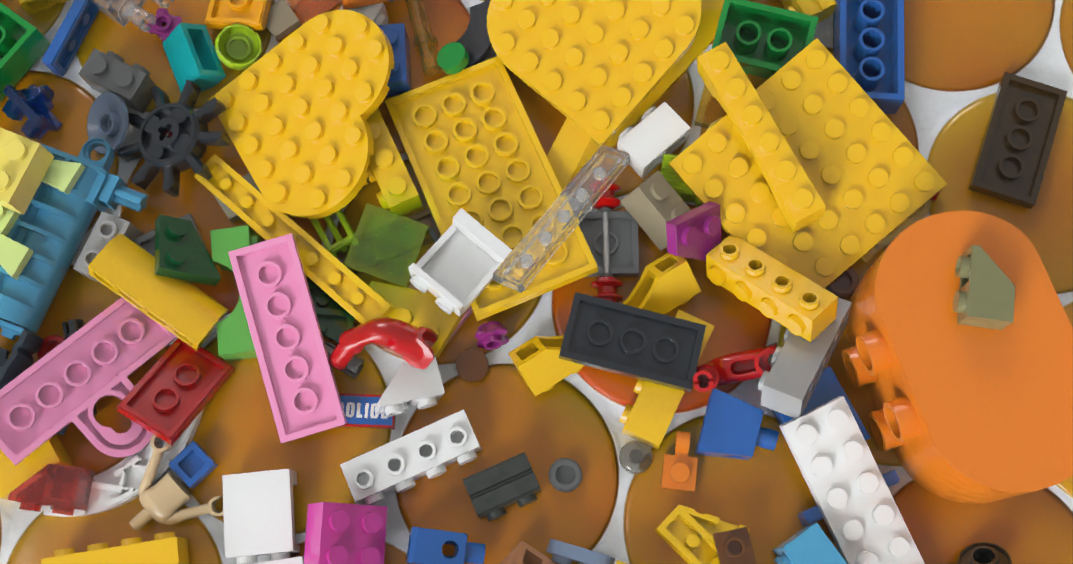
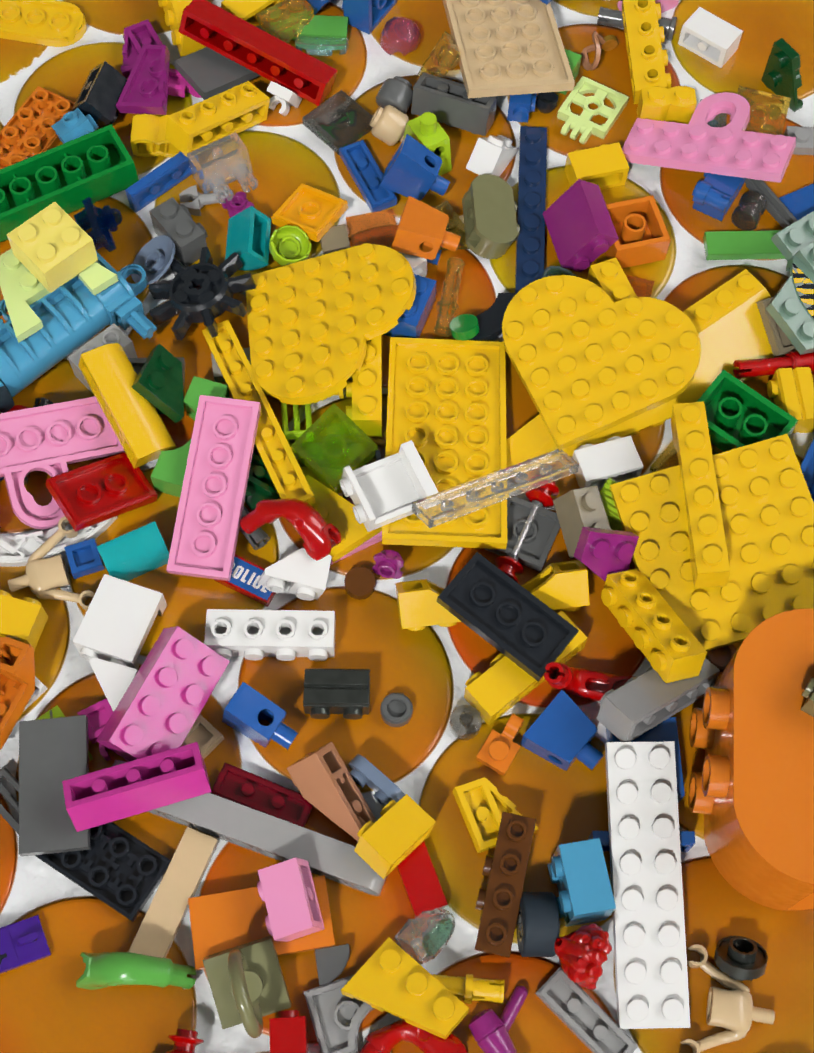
camera: 15 degrees right, 10 degrees down
none -> teal brick [96,521,169,581]
none -> light grey bar [179,185,232,216]

